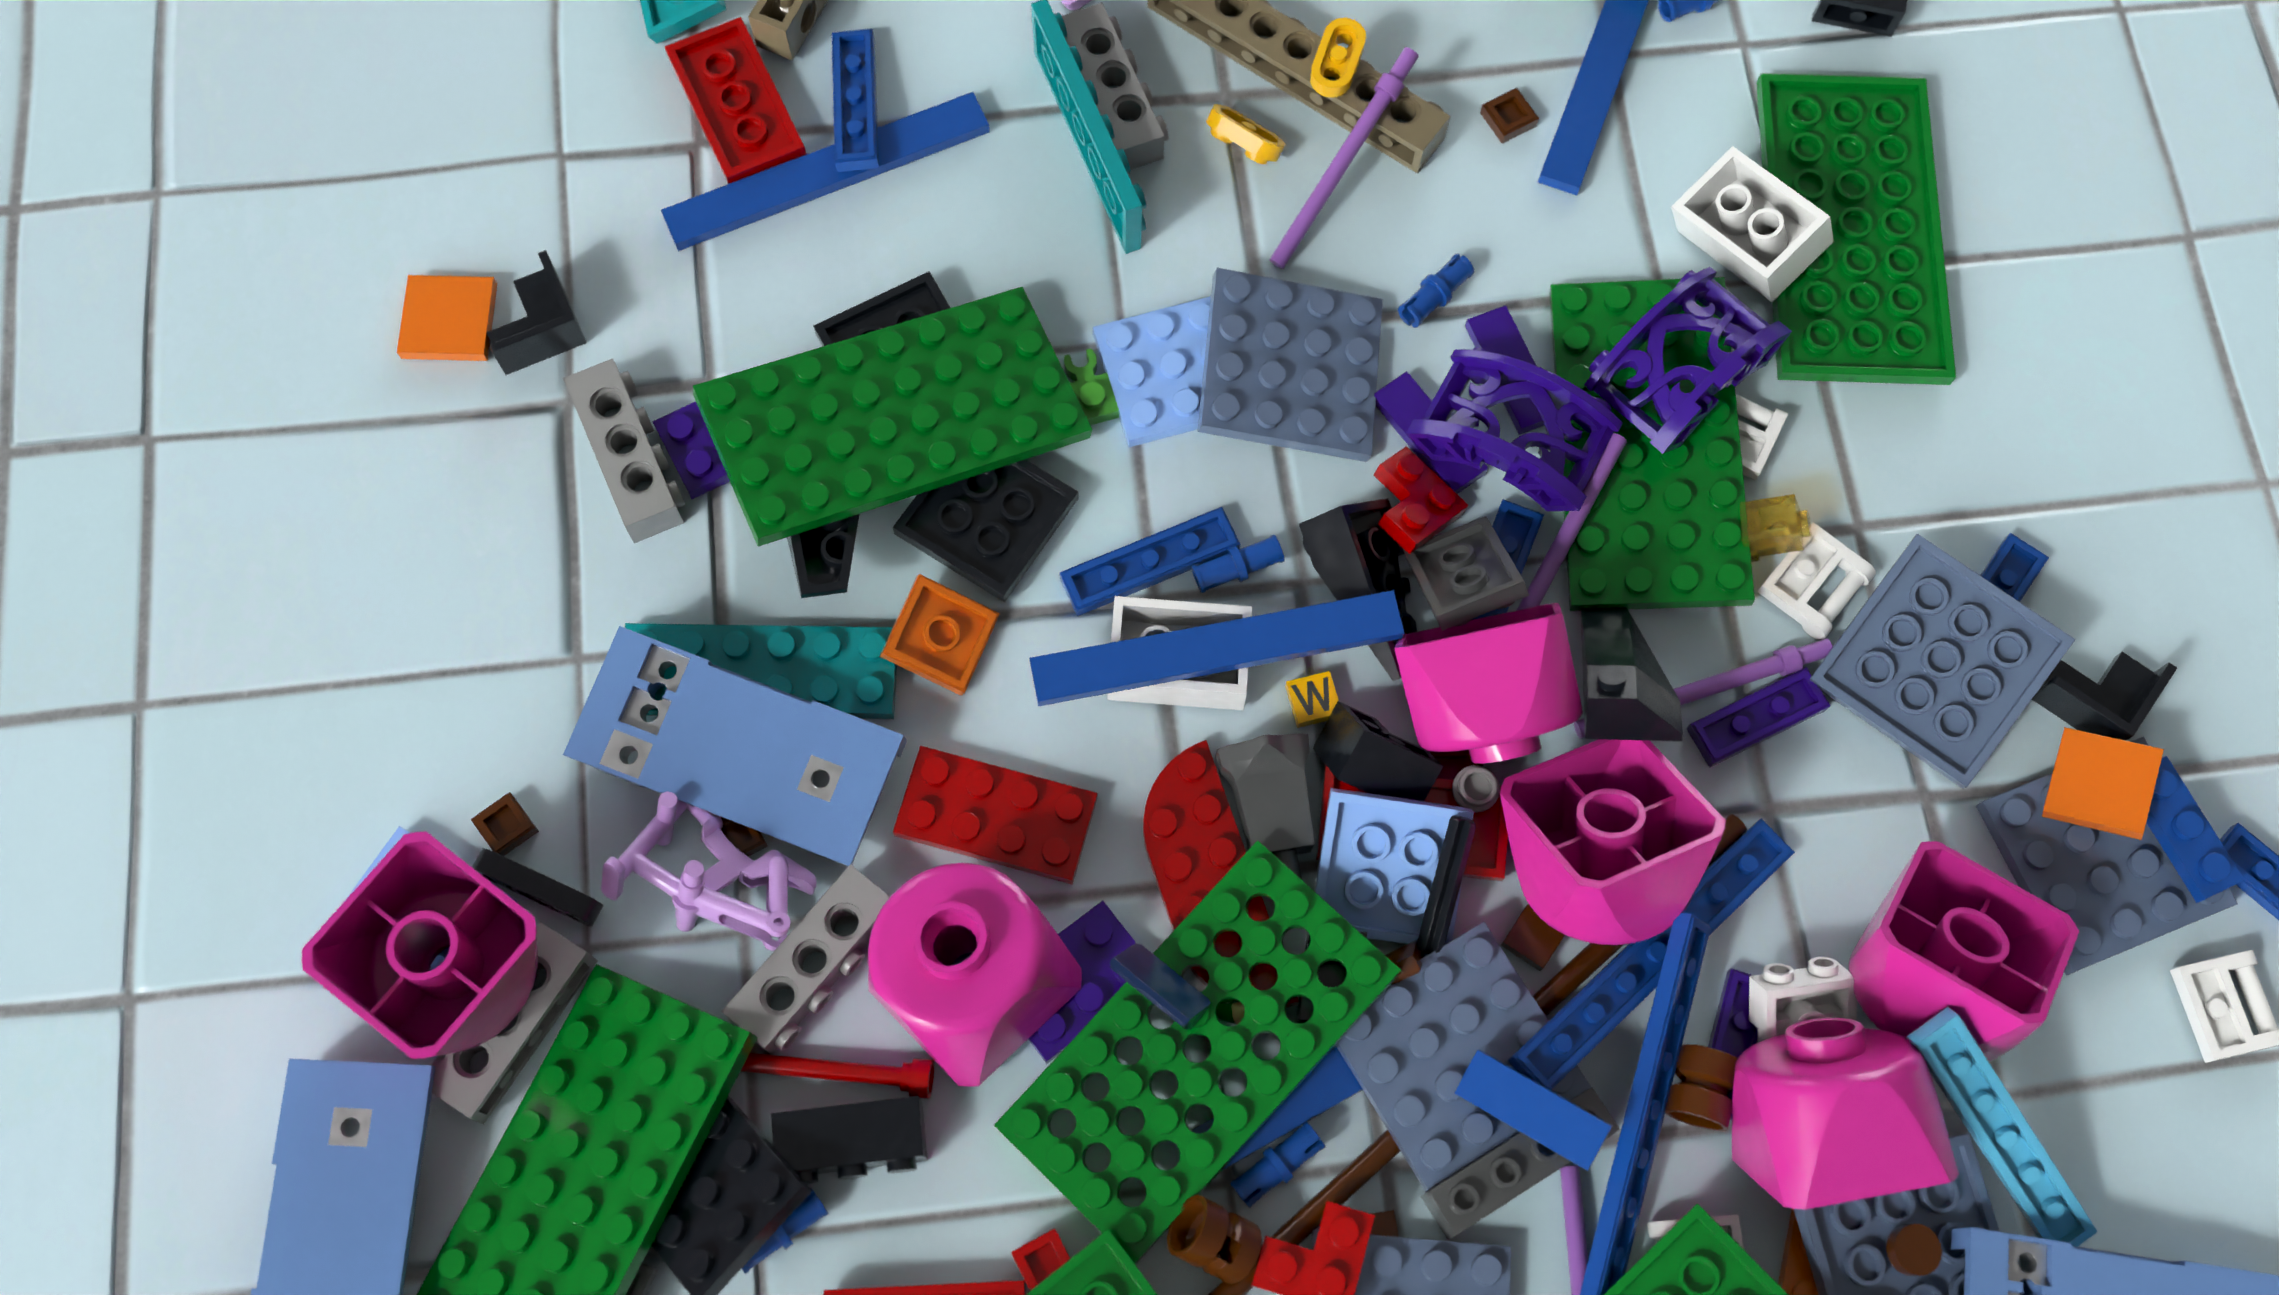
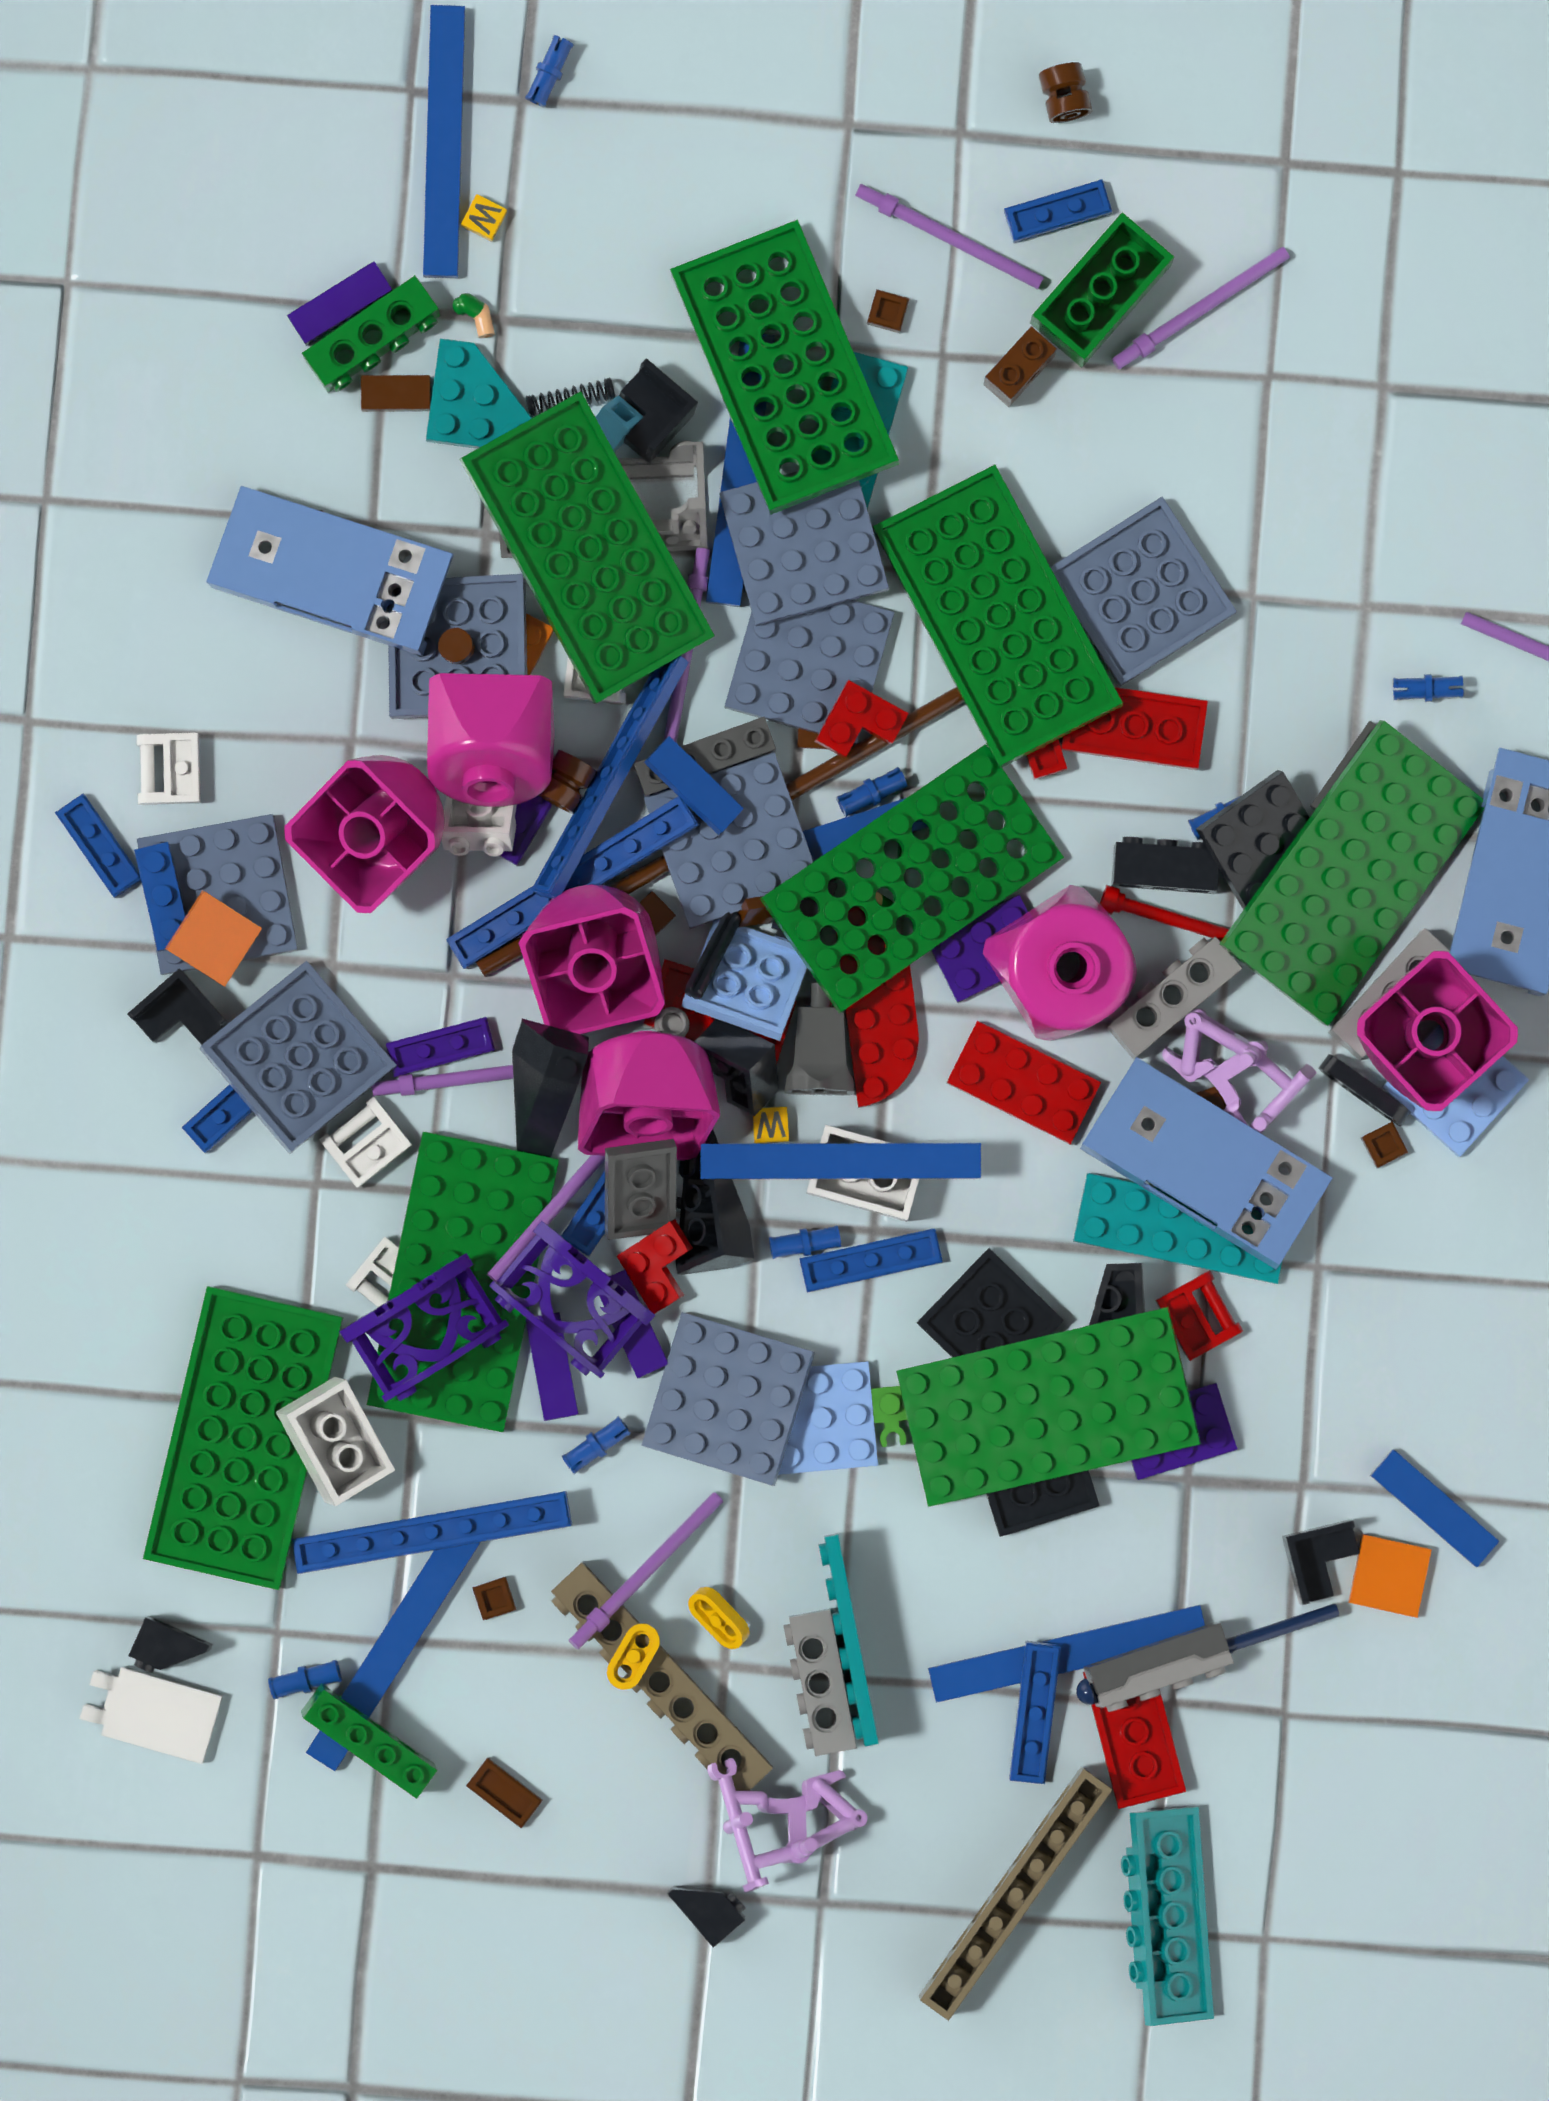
camera: 170 degrees left, 15 degrees up
light grey brick [563,358,686,544] -> none
orange tile [879,574,1000,696] -> none
dark blue slope [1109,943,1211,1030] -> none
reddish brown wheel [1167,1195,1262,1285] -> none
clear yellow brick [1740,494,1812,562] -> none
medium azure plate [1907,1007,2098,1247] -> none
none -> blue tile [292,1491,572,1574]
none -> piece [1076,1603,1340,1712]
none -> red plate [1155,1270,1244,1361]
none -> blue tile [1370,1449,1499,1568]

